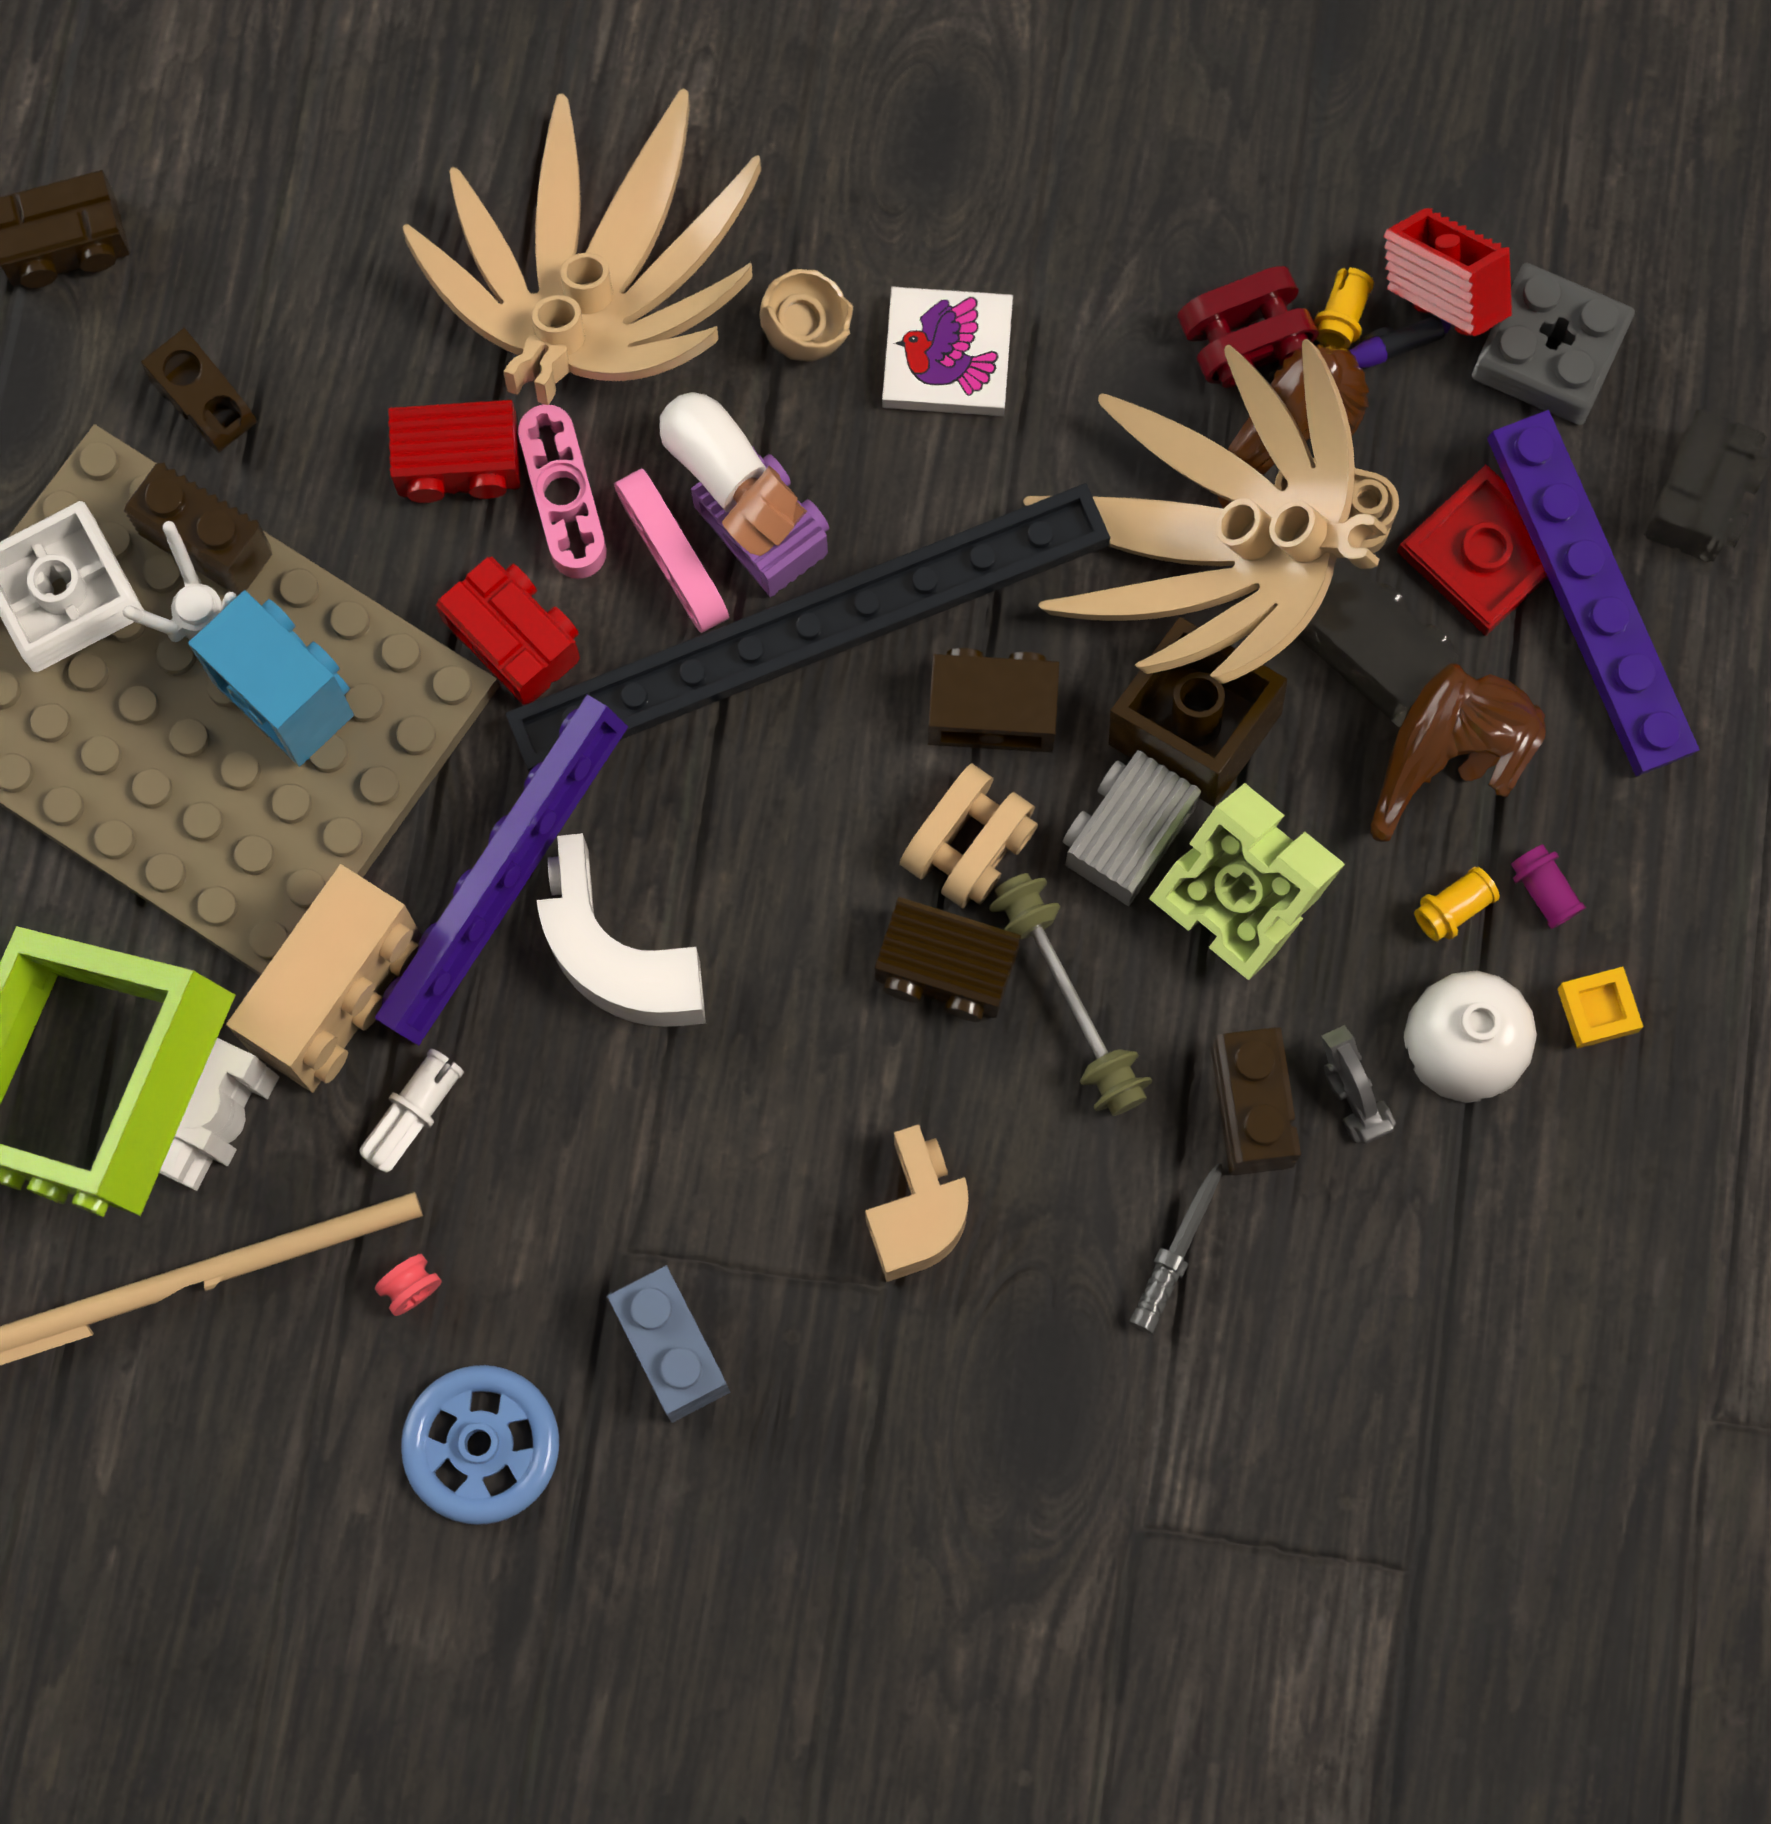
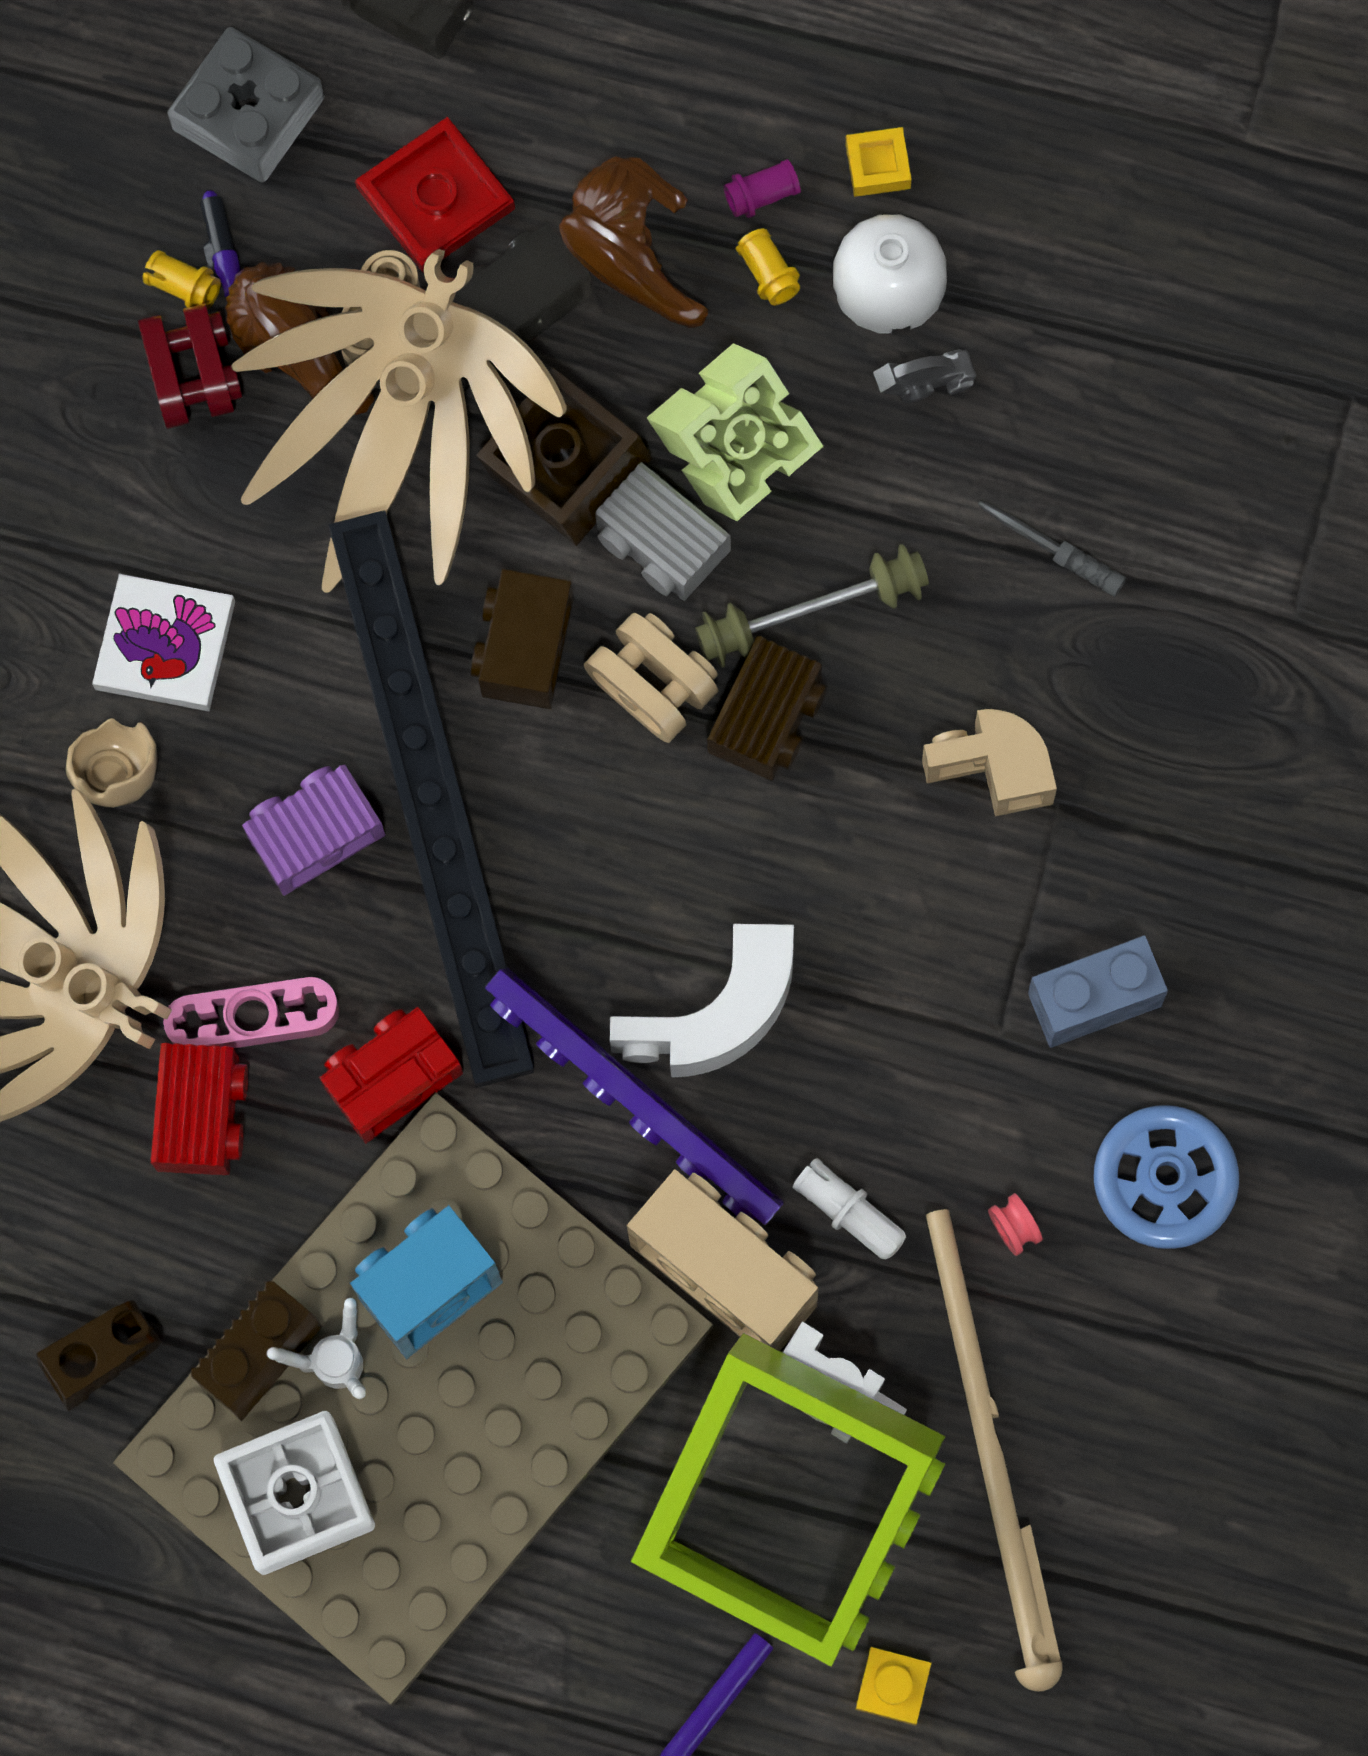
camera: 80 degrees left, 0 degrees up
bright pink beam [614,468,729,633] -> none
white piece [660,392,807,556] -> none
dark brown brick [1211,1027,1301,1175] -> none
red brick [1383,208,1512,337] -> none
dark purple plate [1487,410,1700,777] -> none

